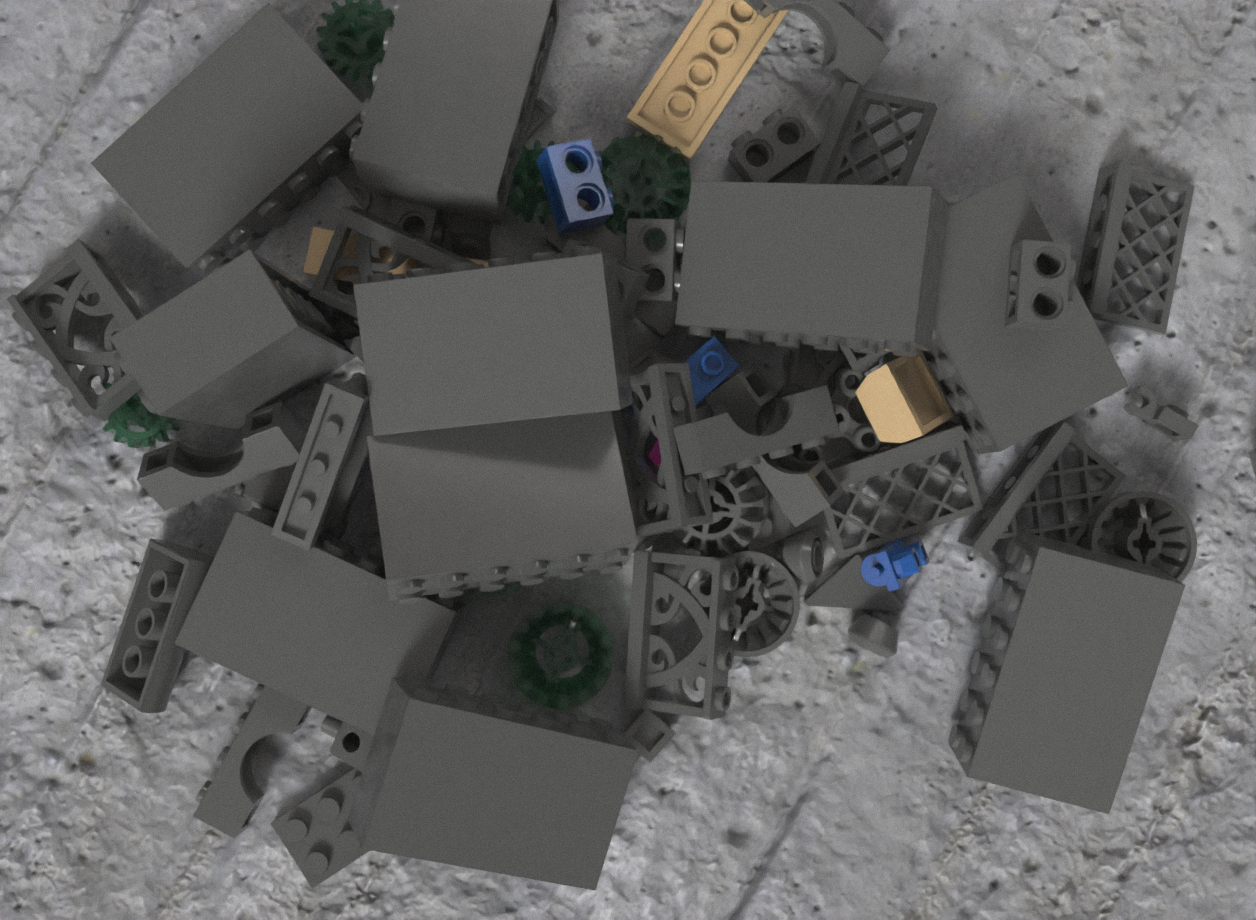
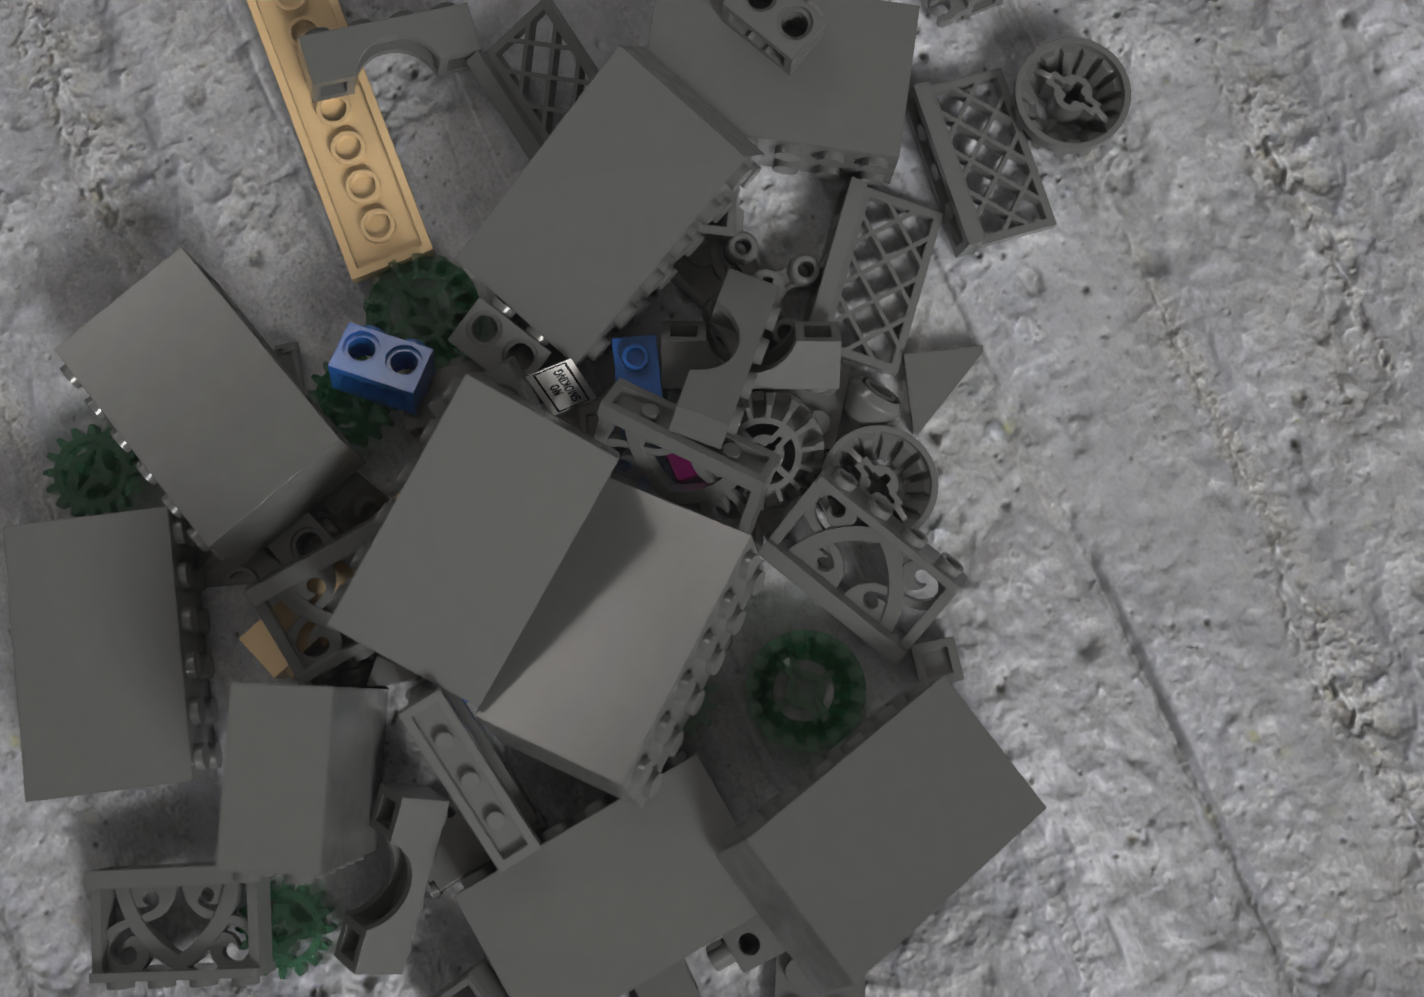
camera: 55 degrees left, 5 degrees down
dark grey brick [728,105,821,183] -> none
dark grey cone [847,609,899,659] -> none
tan brick [855,350,954,443] -> none
blue hips [861,539,930,592] -> none
dark grey brick [949,531,1185,814] -> none
none -> white sticker [525,358,597,415]

